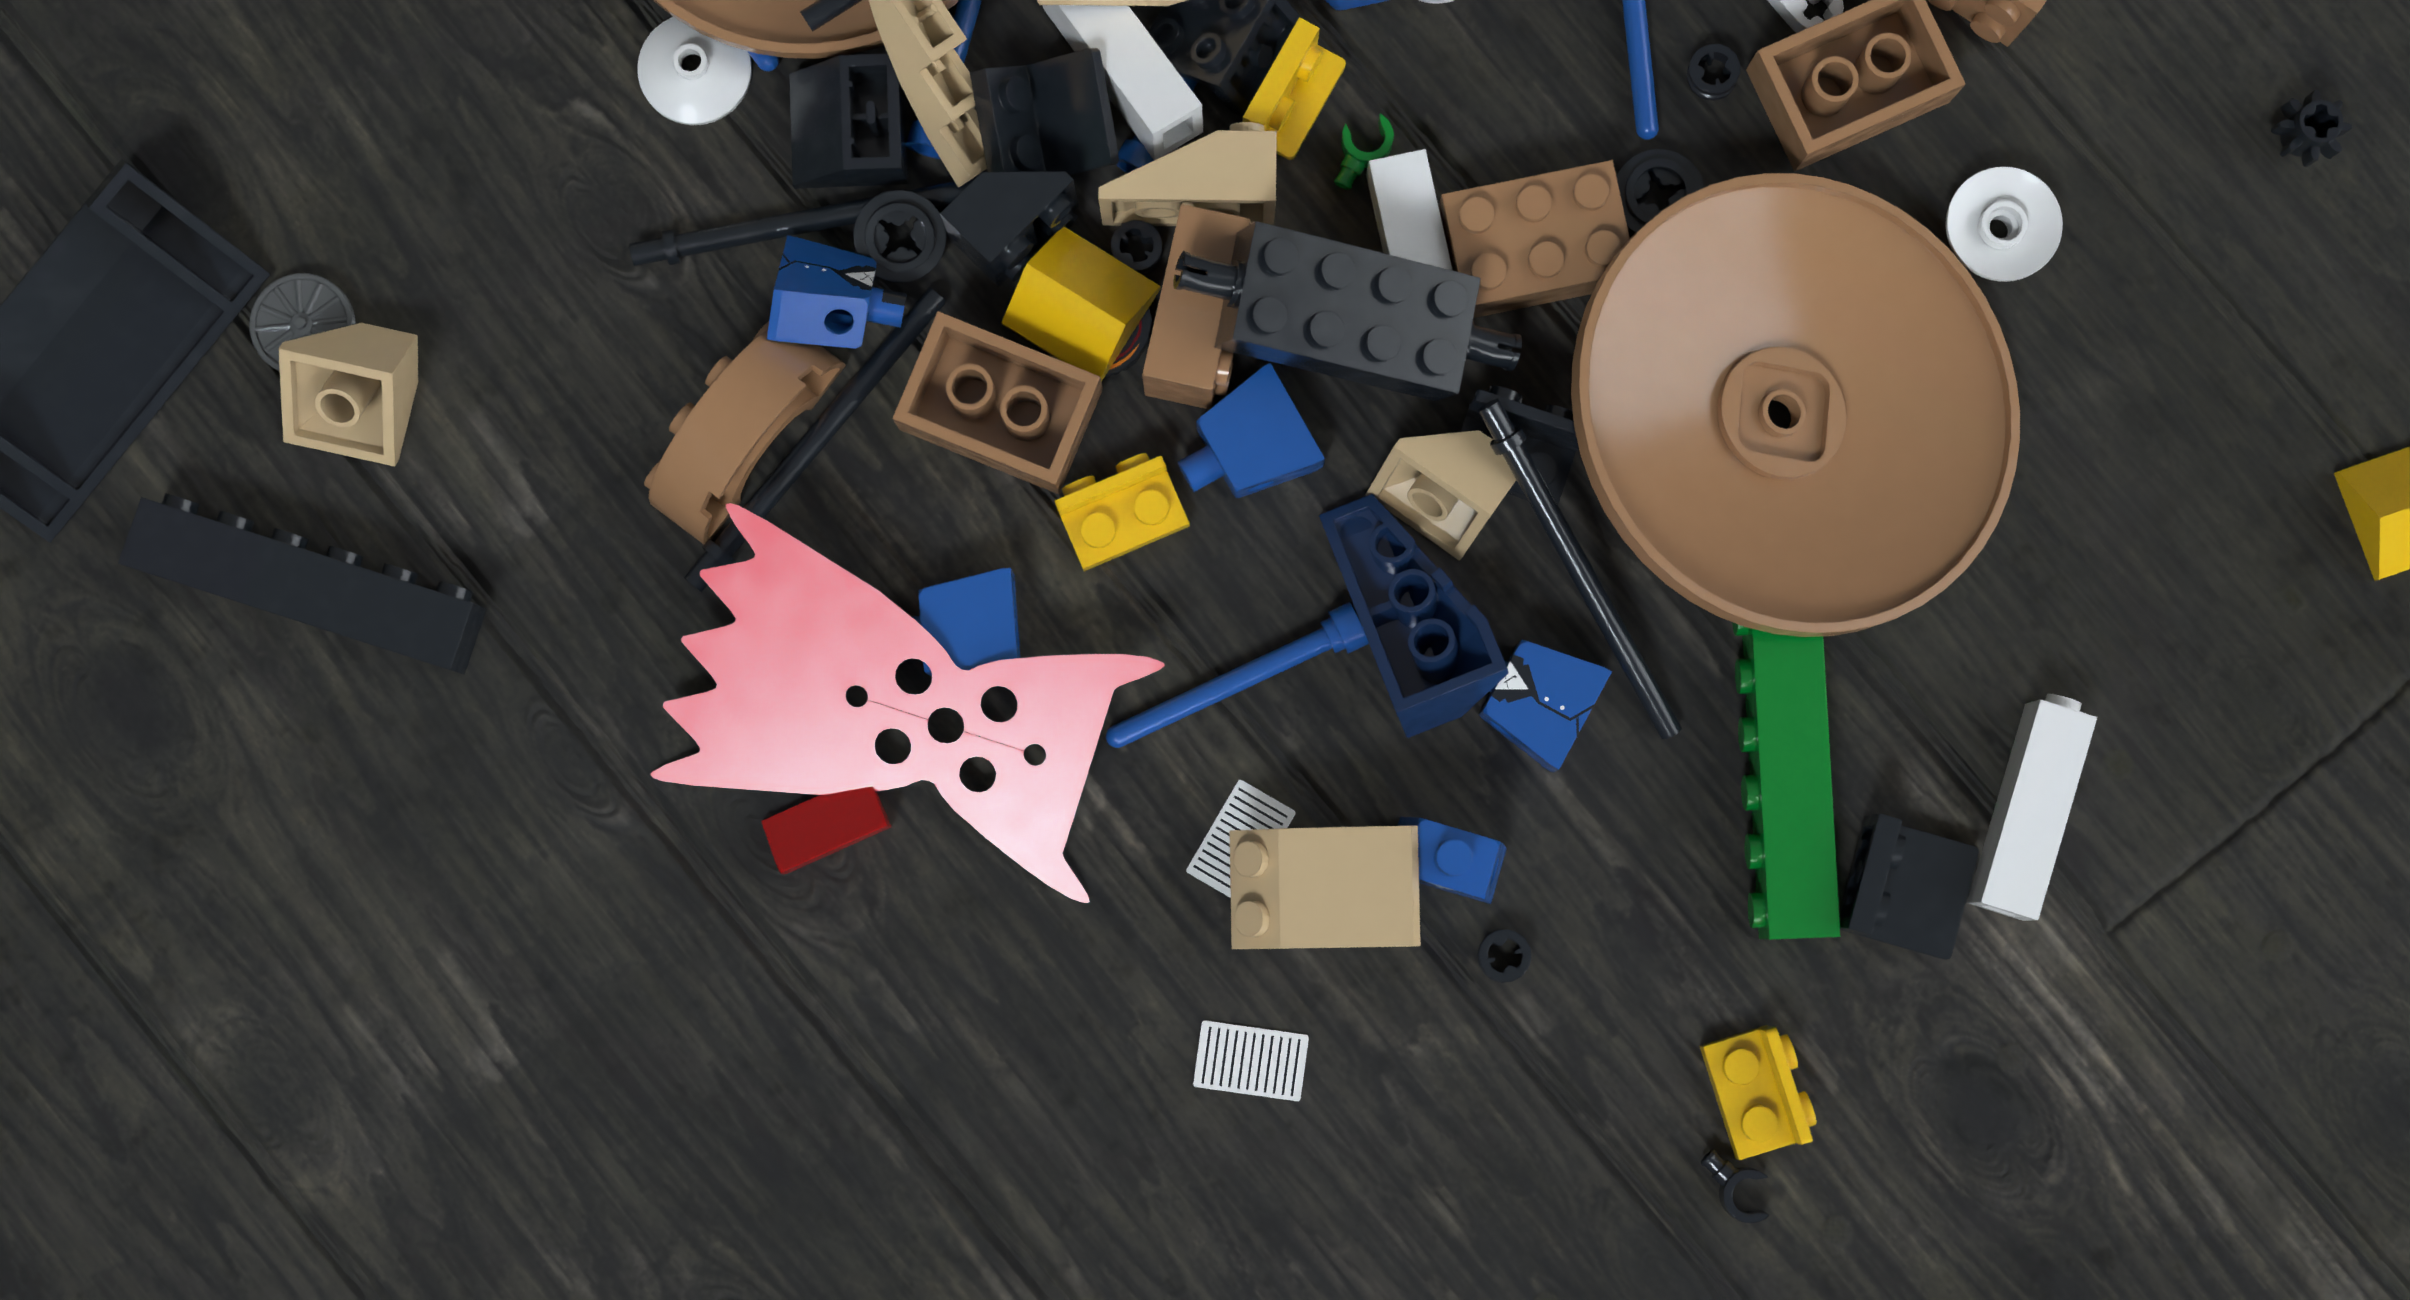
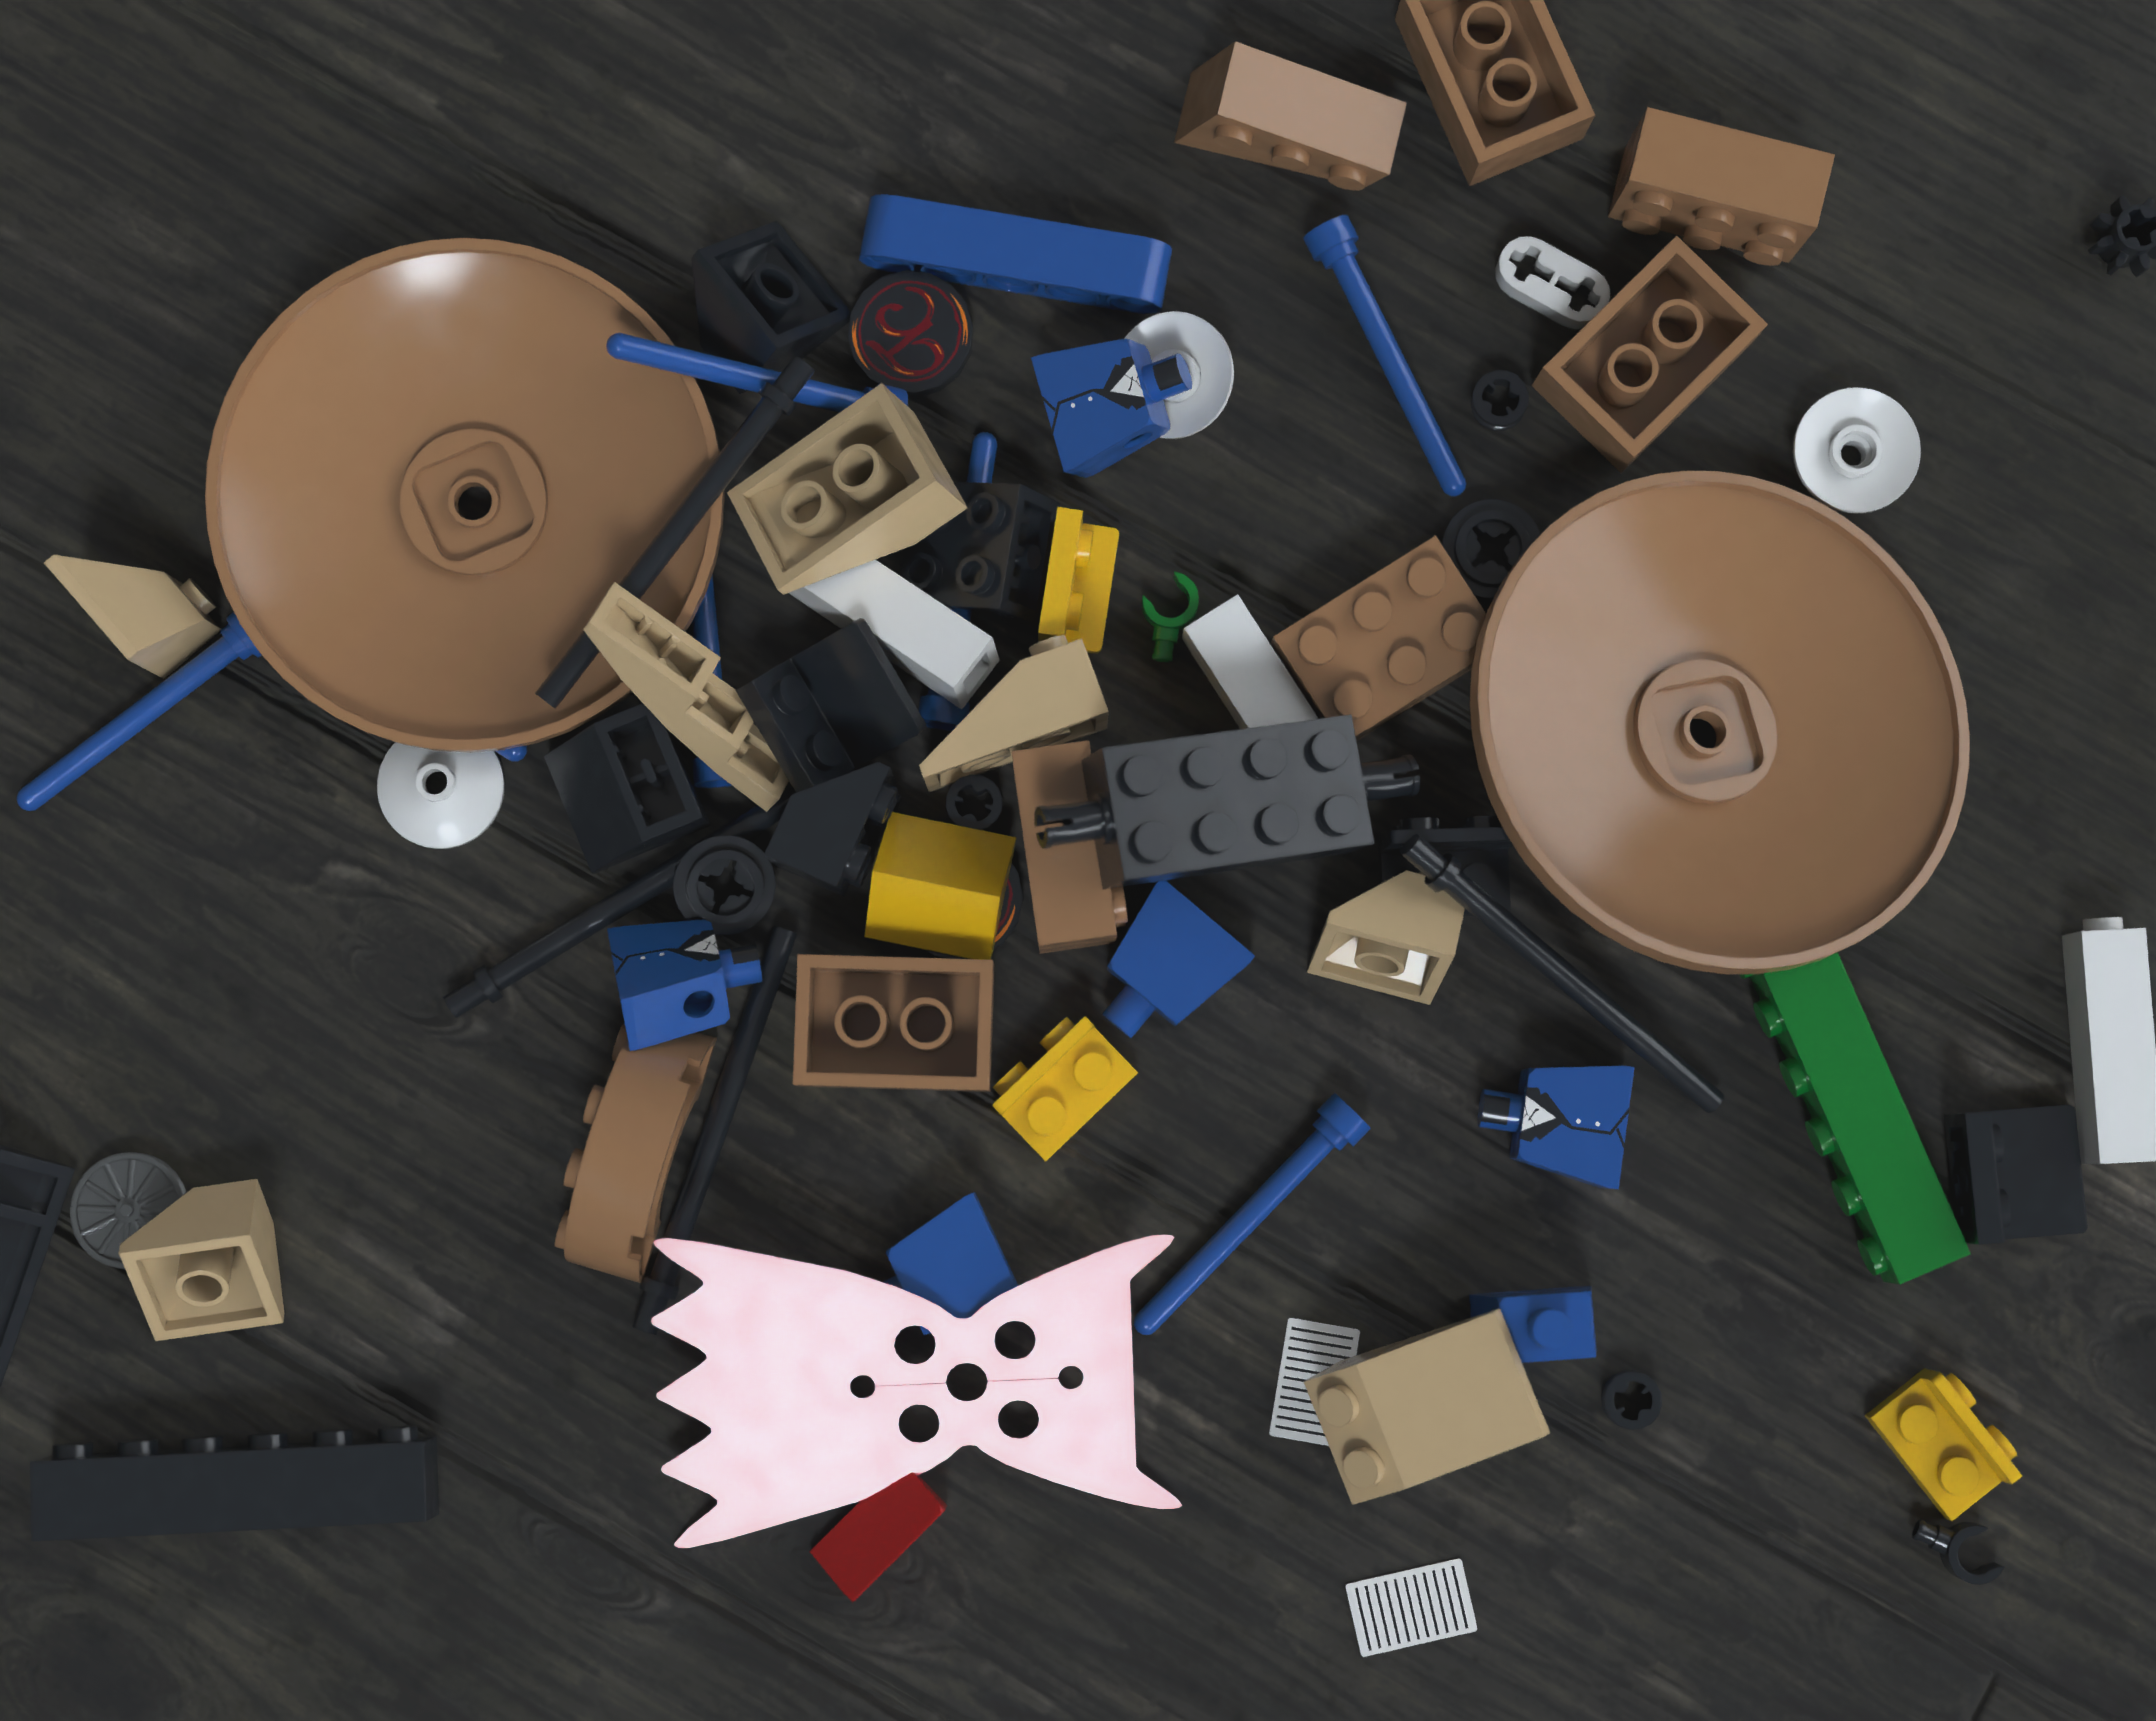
camera: 25 degrees left, 0 degrees up
dark blue wedge [1319,494,1509,738] -> none

